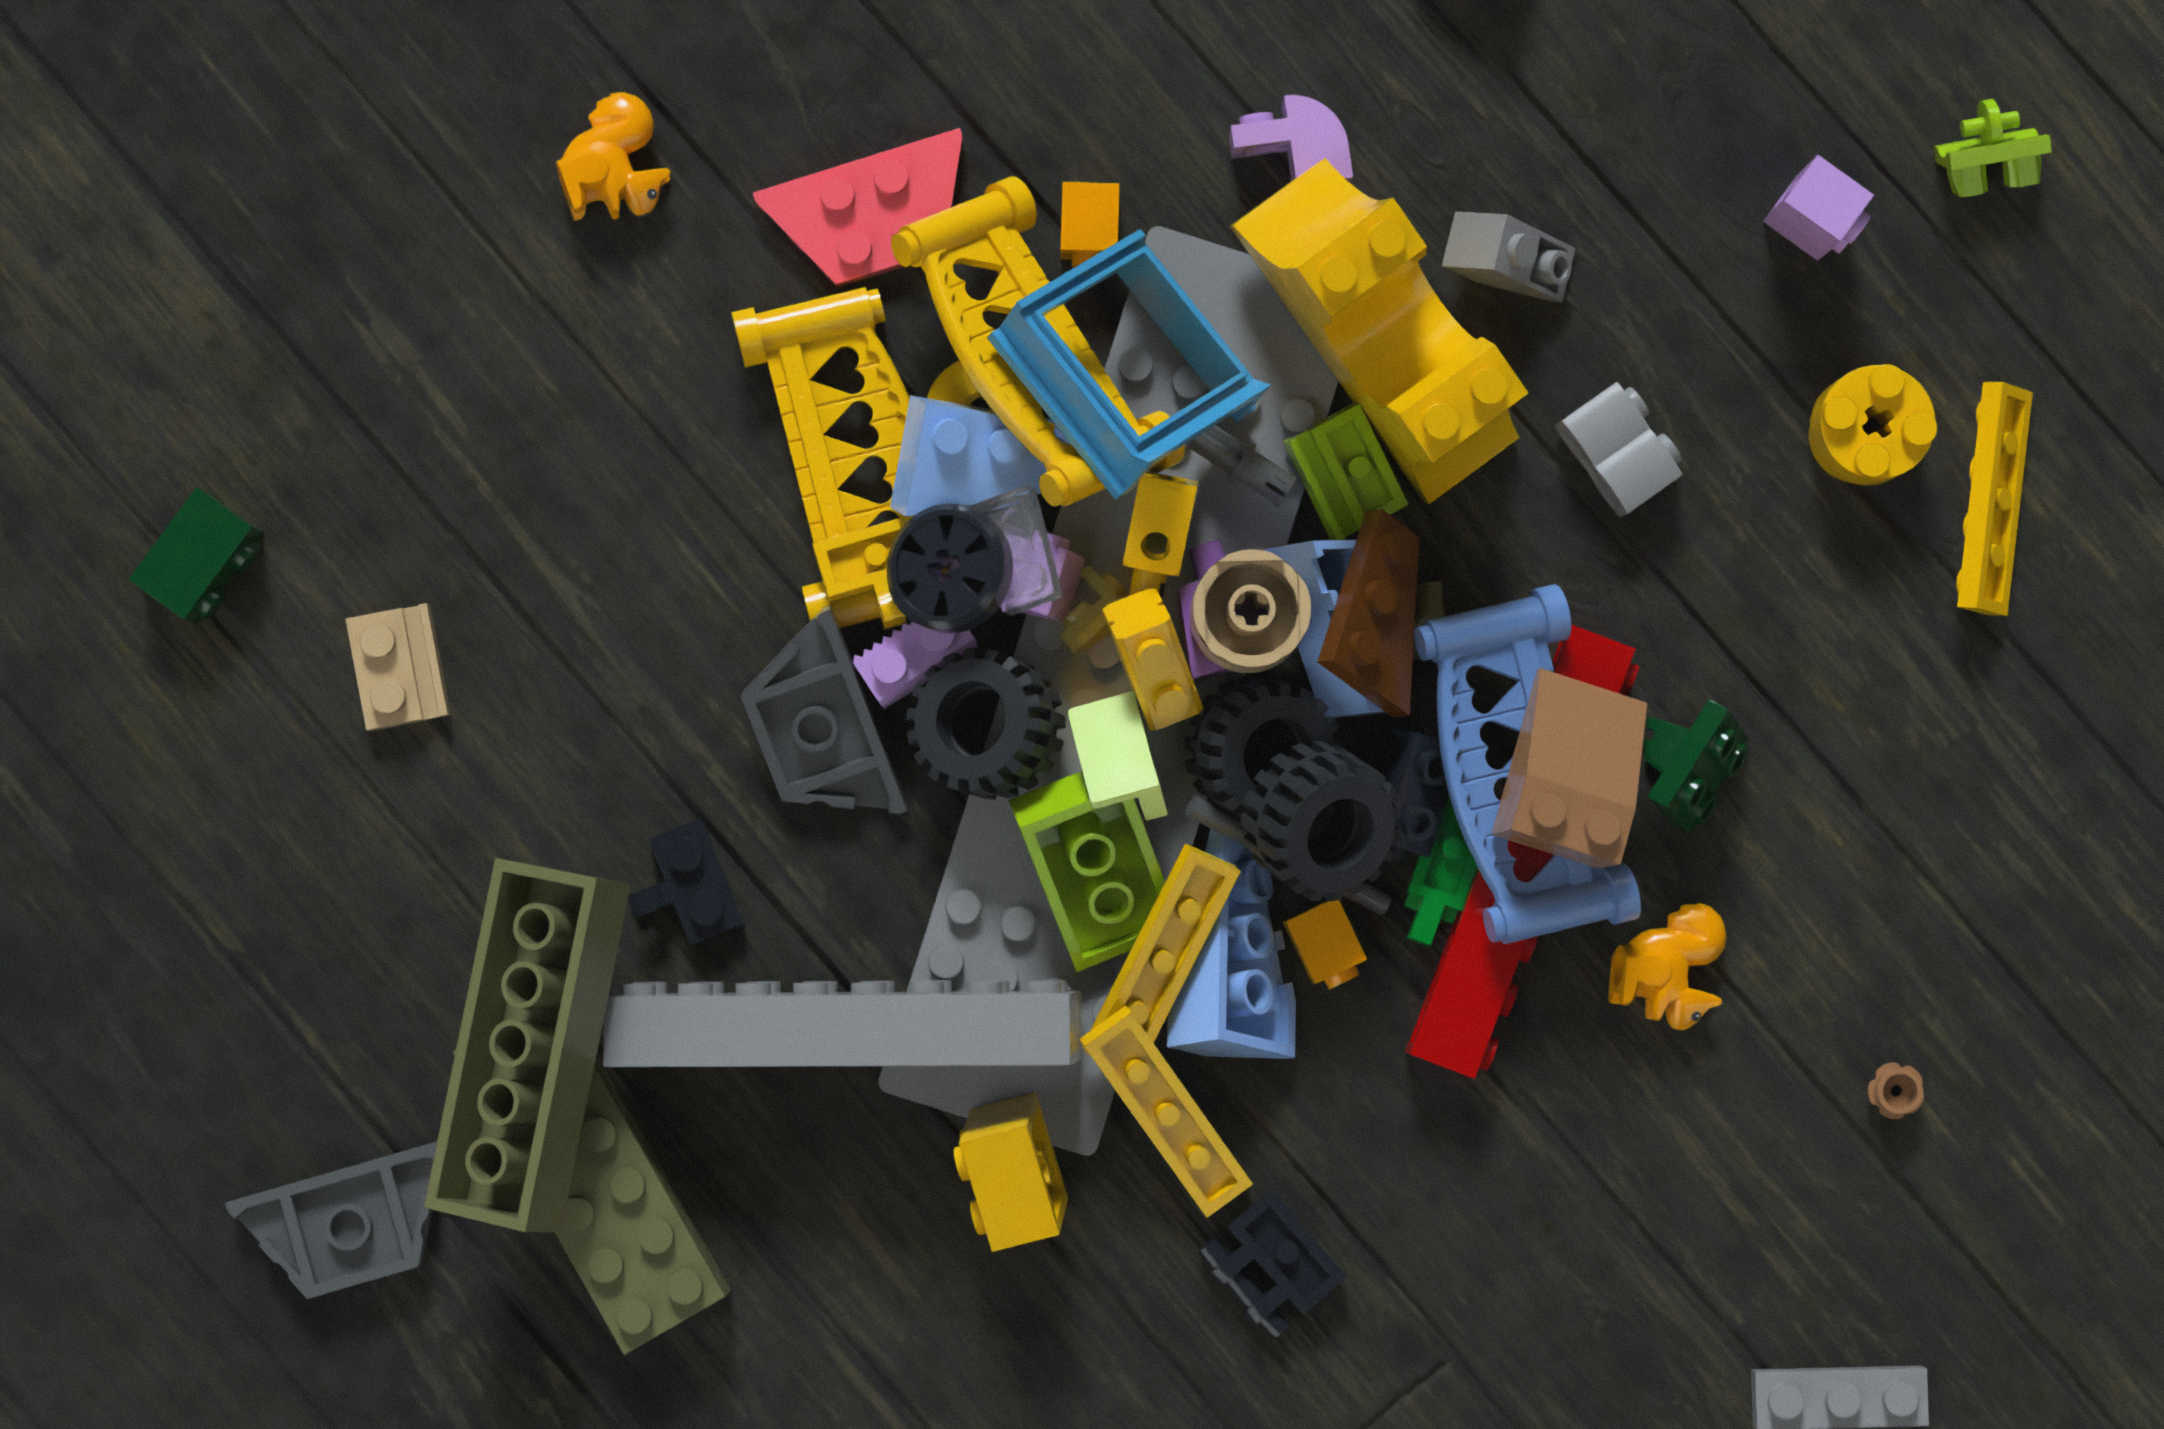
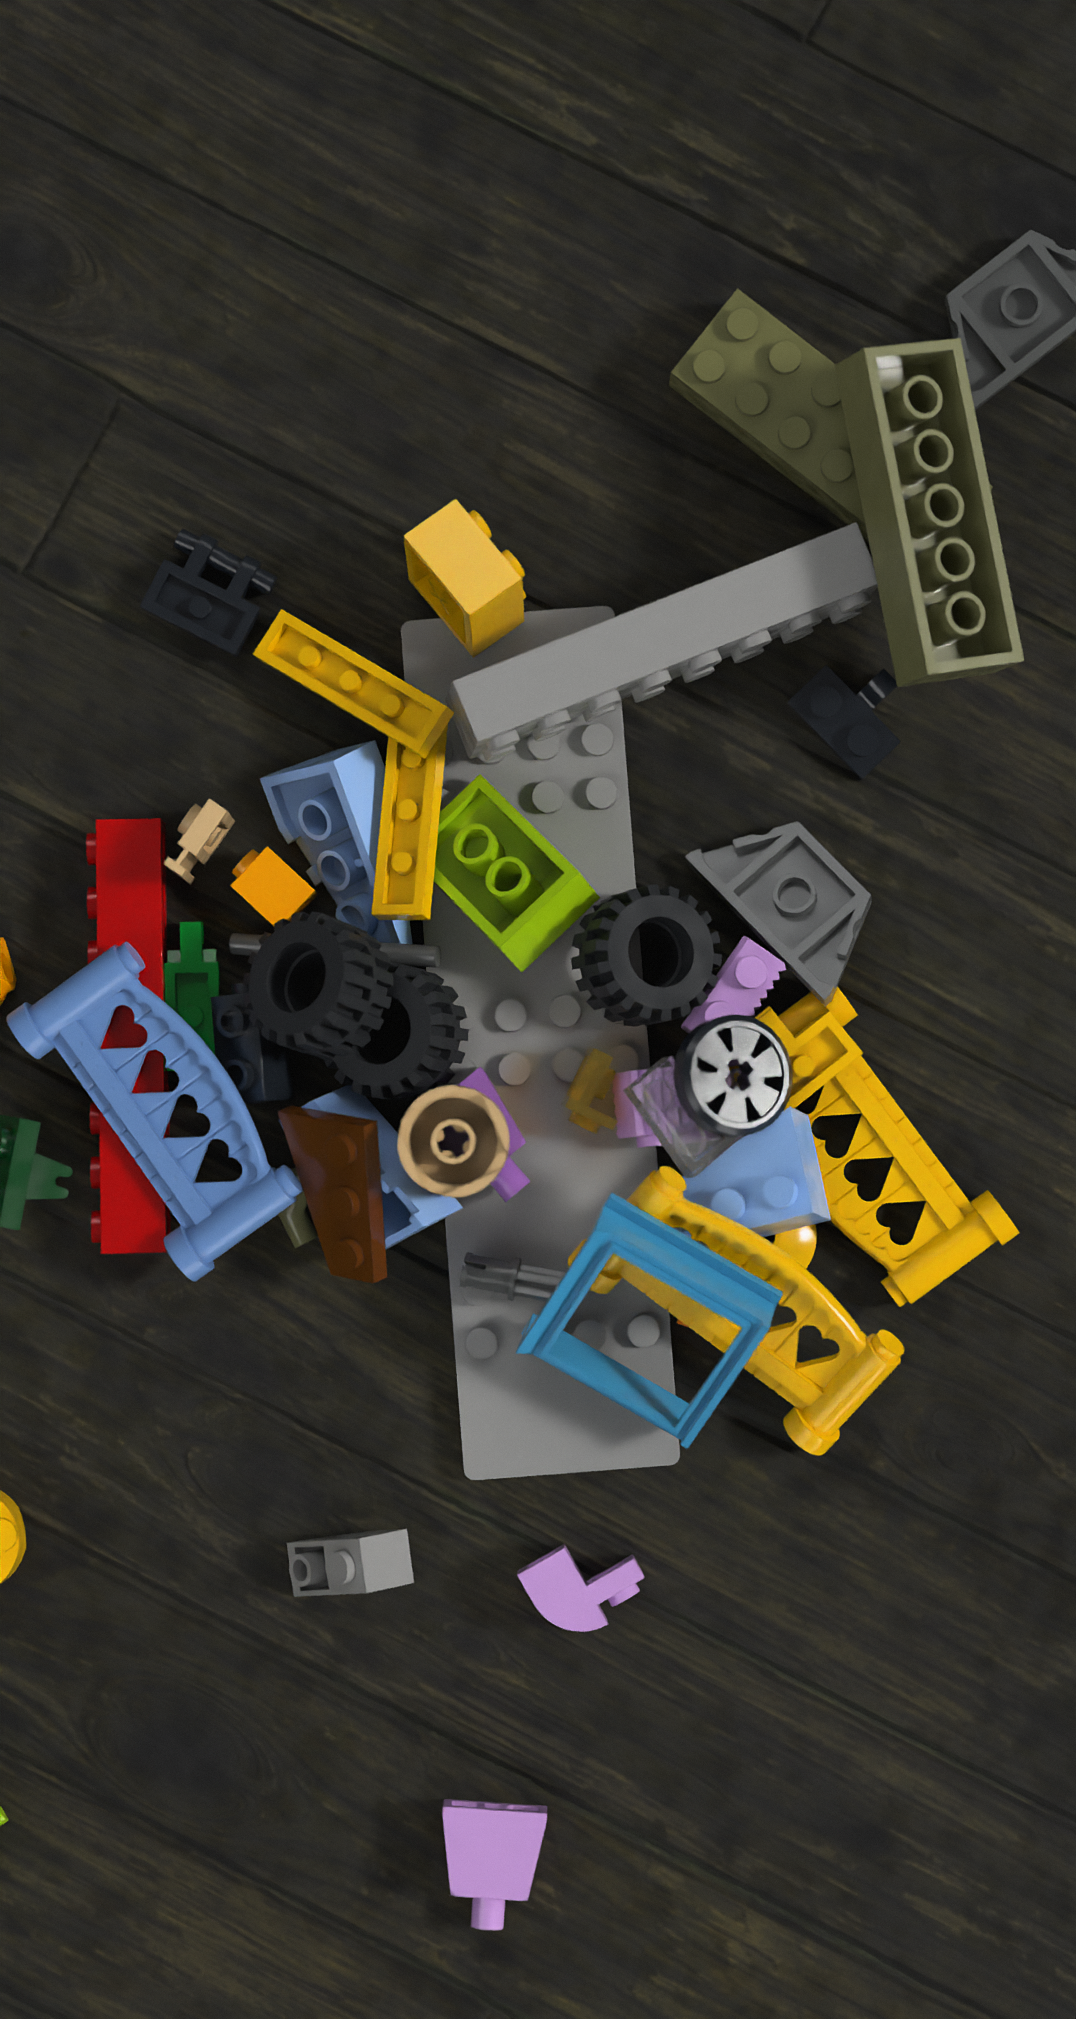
camera: 165 degrees right, 0 degrees up
coral wing [753,128,963,288] -> none
light orange brick [1060,182,1119,268] -> none
yellowish green panel [1068,691,1168,821] -> none
yellow brick [1102,588,1203,731] -> none
yellow torso [1122,471,1198,600] -> none
yellow piece [1230,158,1528,504] -> none
lime plate [1282,403,1408,540] -> none
medium nougat slope [1491,668,1647,869] -> none
light grey brick [1555,382,1683,517] -> none
lavender brick [1763,155,1874,261] -> none
none -> tan plate [164,798,235,885]

